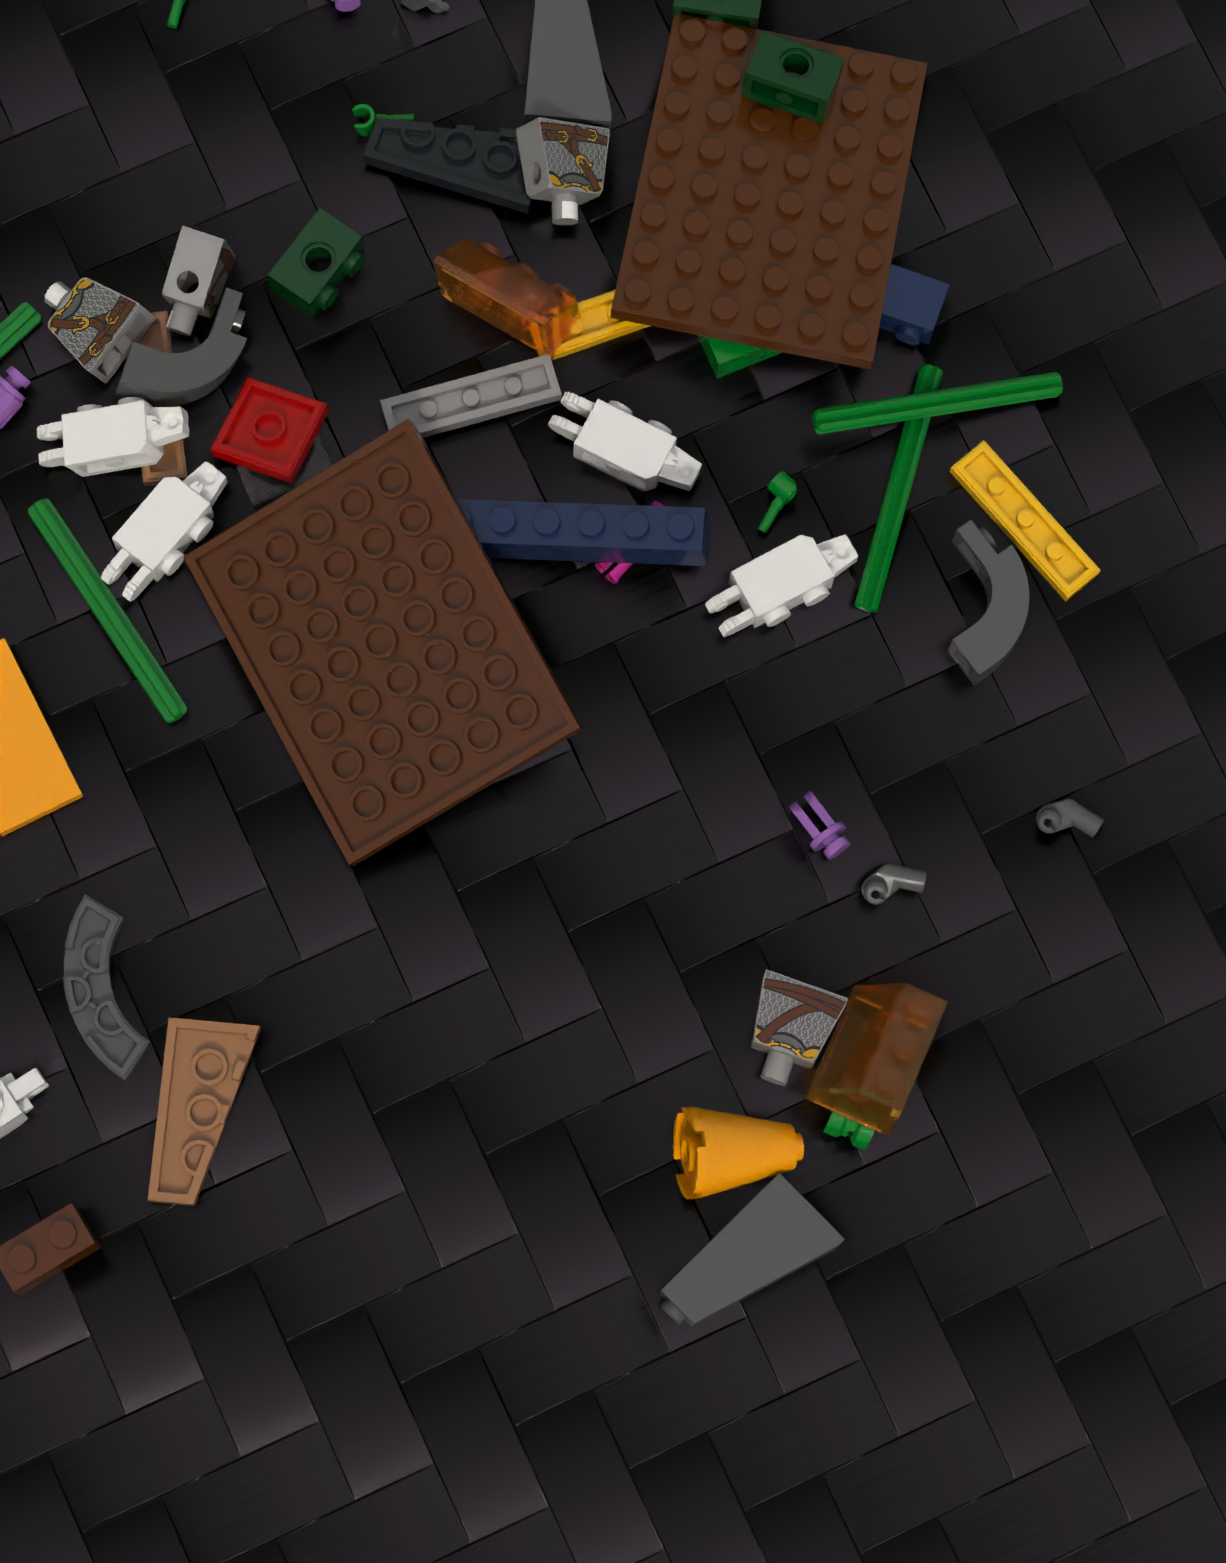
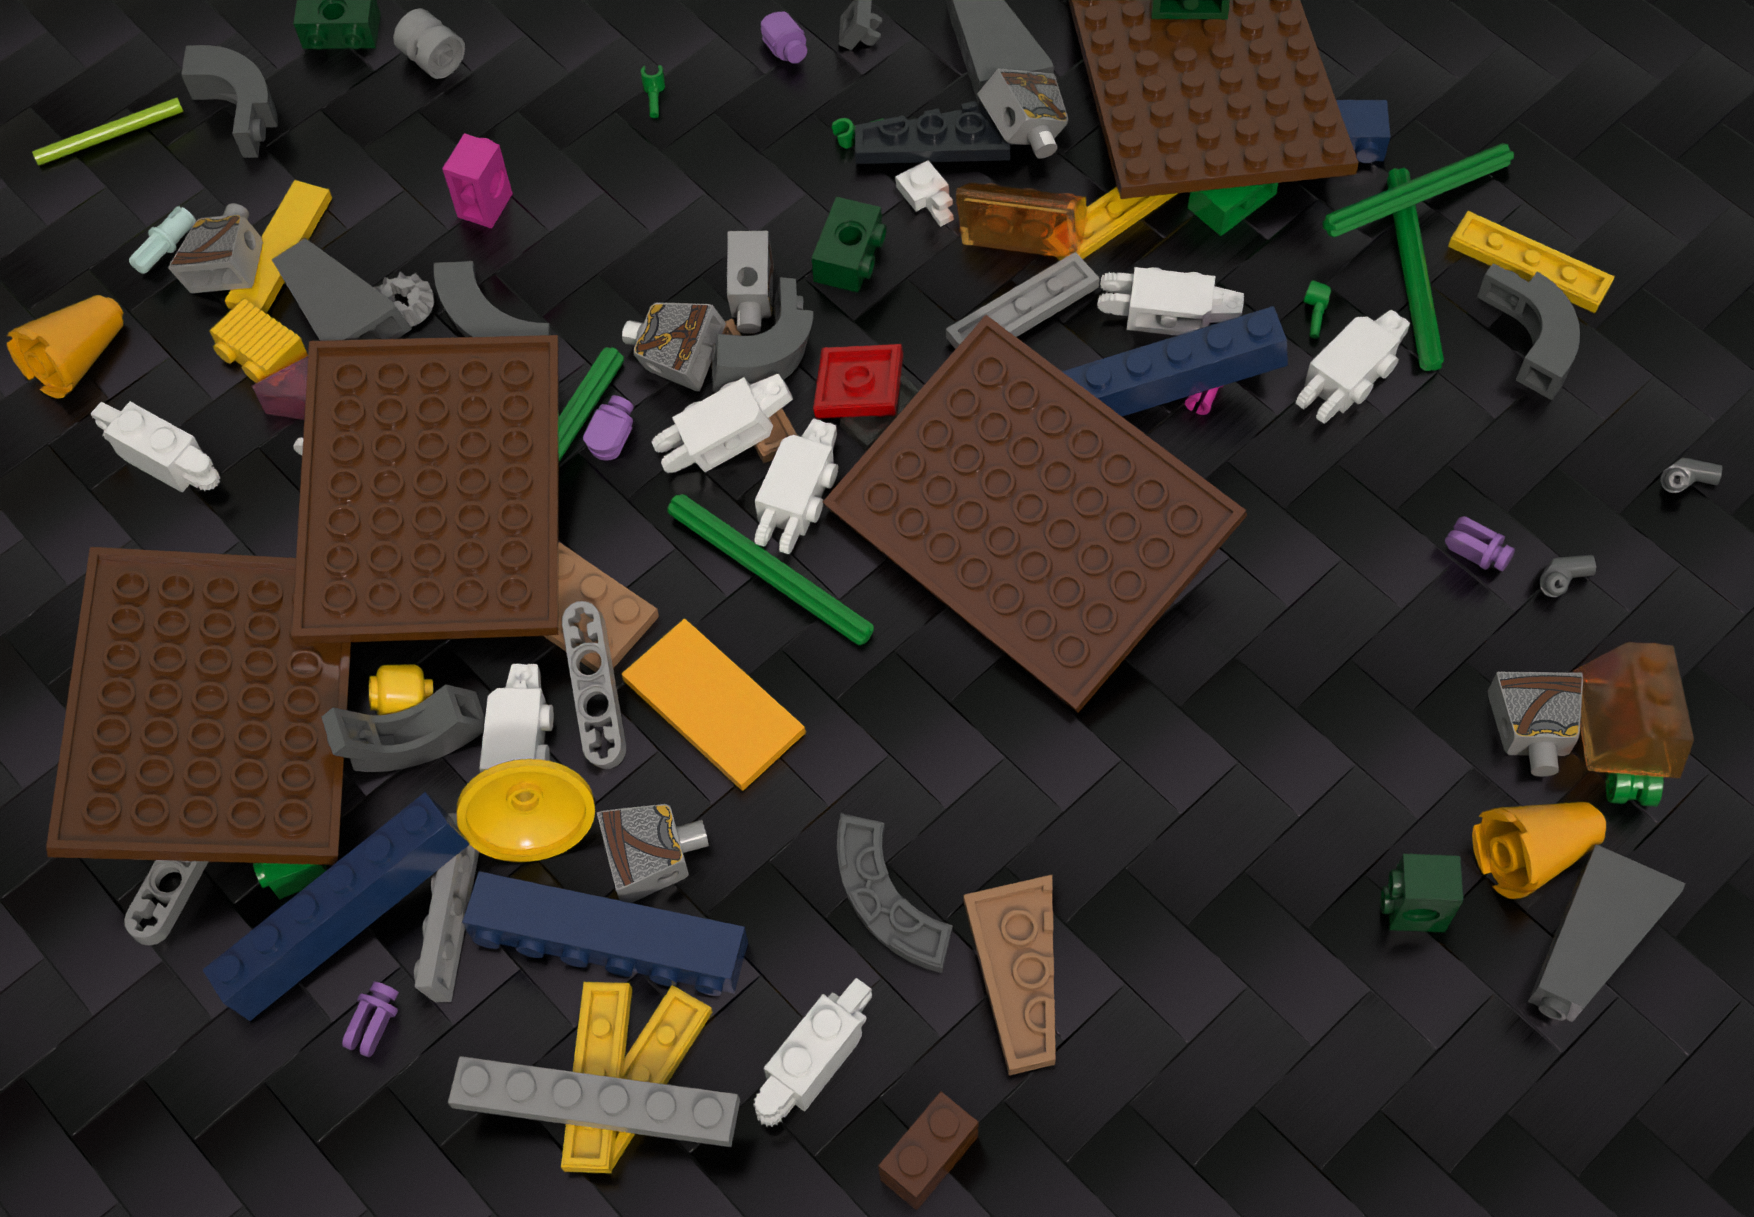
camera: 10 degrees left, 15 degrees down
none -> white plate [895,160,953,227]
none -> dark green brick [1380,854,1463,932]

